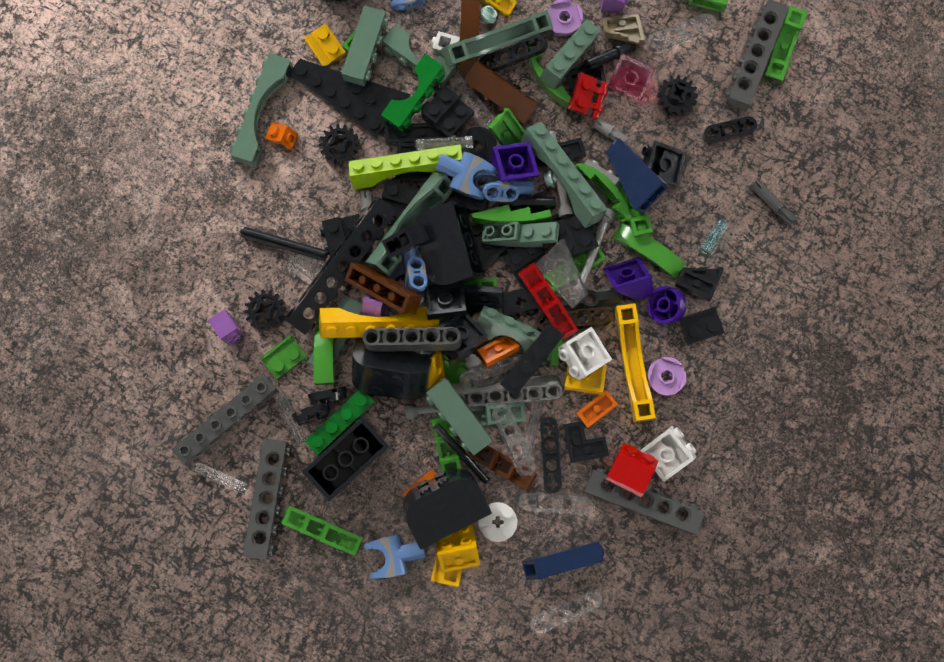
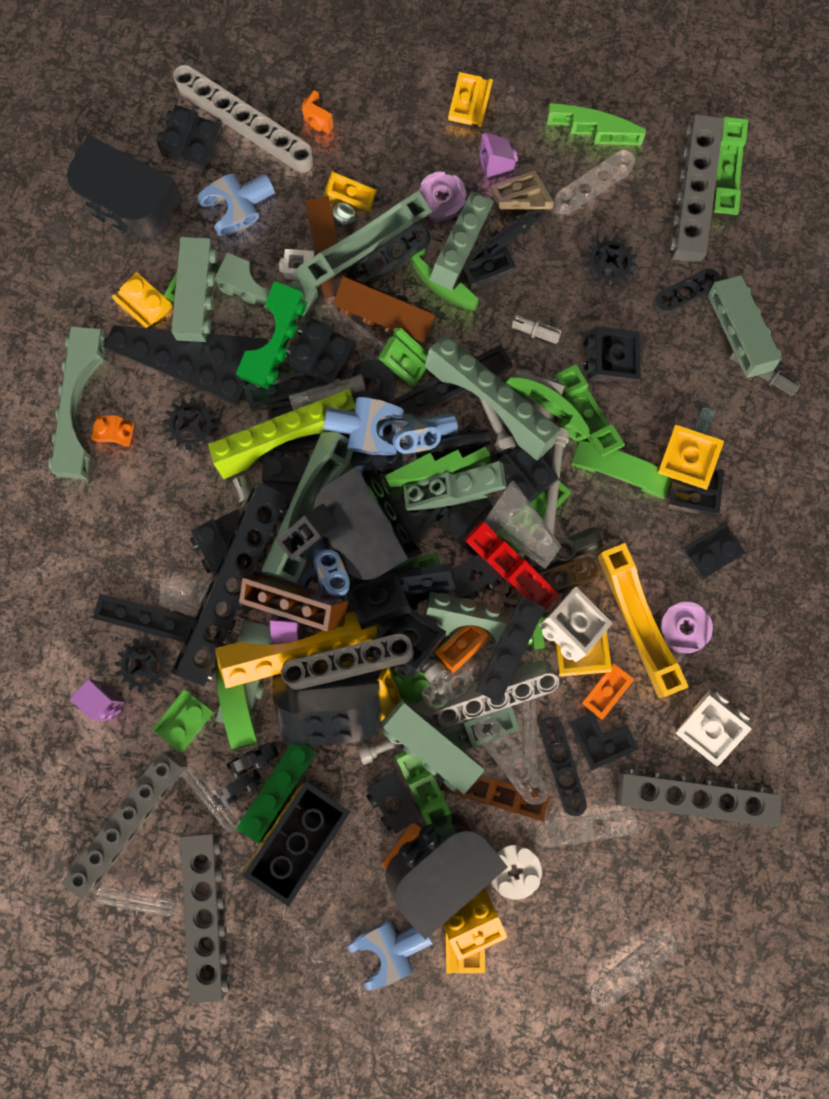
camera: 15 degrees left, 0 degrees up
black axle [240,226,328,261] -> none
bright green slope [281,505,363,556] -> none
black bar [433,423,490,484] -> none
dark purple slope [490,142,539,182] -> none
dark blue slope [521,542,604,580] -> none
light aqua plate [544,170,557,188] -> none
red plate [568,72,609,119] -> none
dark purple slope [603,257,654,301] -> none
dark blue slope [606,138,669,215] -> none
red slope [606,443,659,497] -> none
clear pink slope [608,53,656,101] -> none
dark purple cylinder [647,286,687,325] -> none
none -> black plate [93,594,194,642]
none -> black brick [366,771,422,834]
none -> yellow plate [658,425,724,490]
none -> sand green brick [708,275,782,378]

